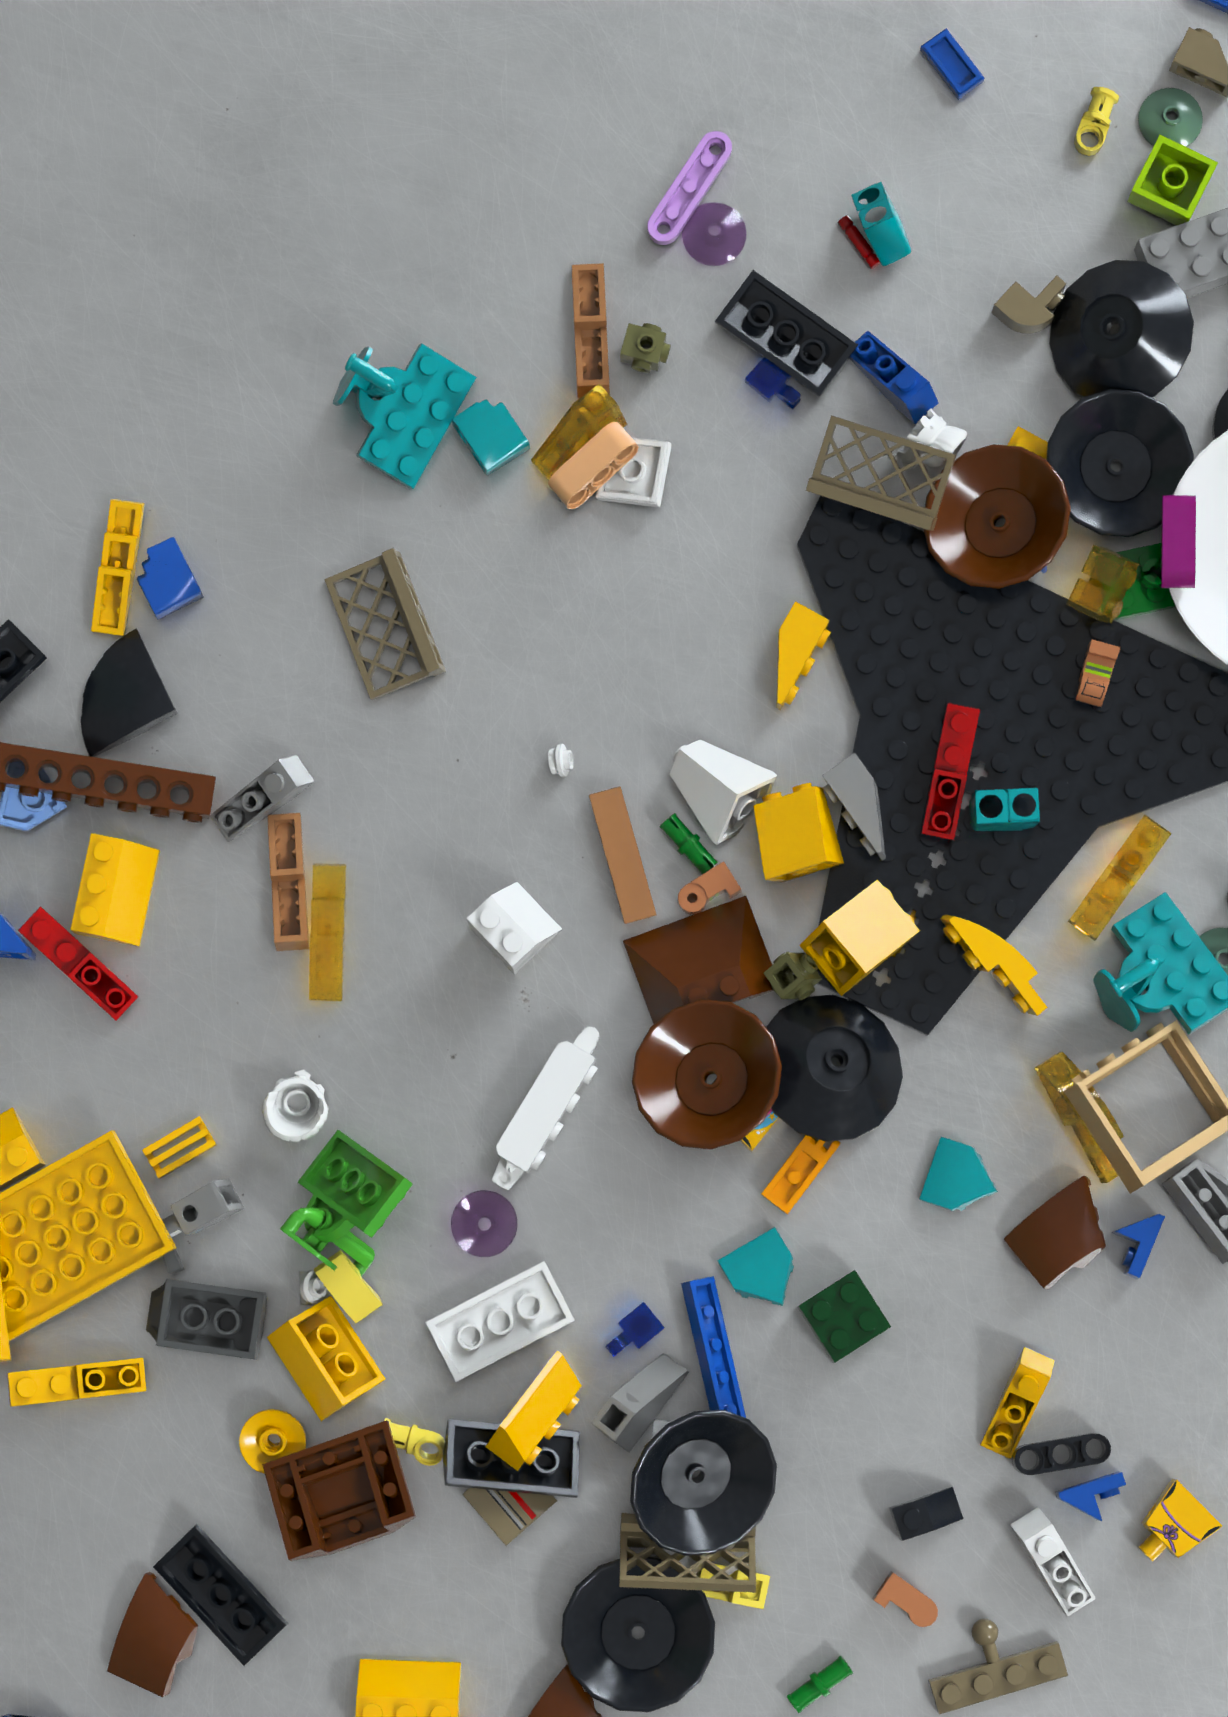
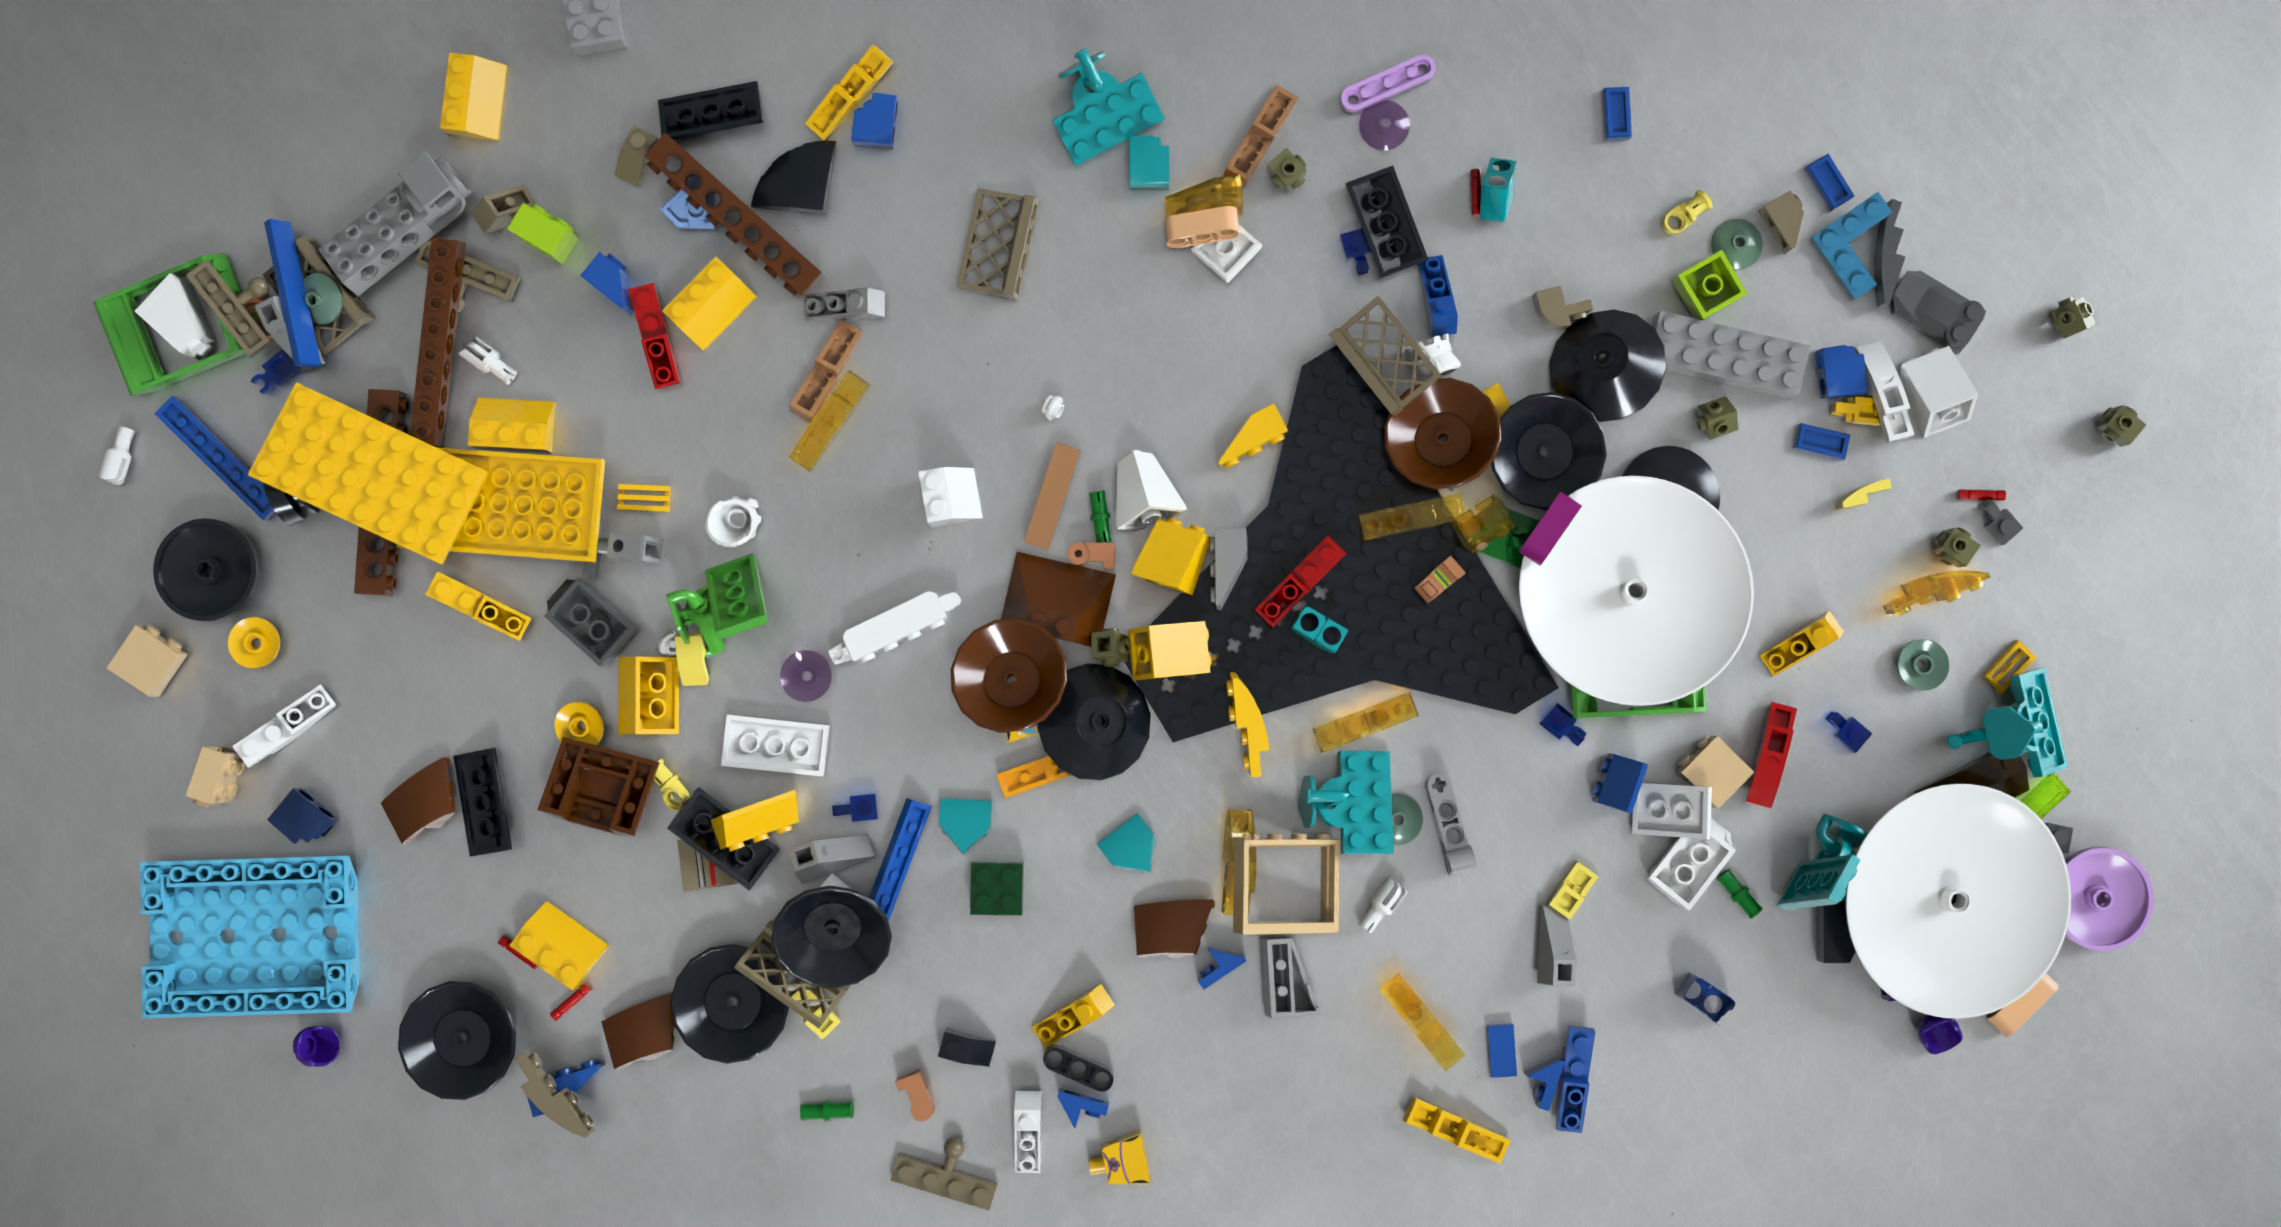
camera: 30 degrees right, 5 degrees up
none -> clear yellow slope [1359,493,1467,540]

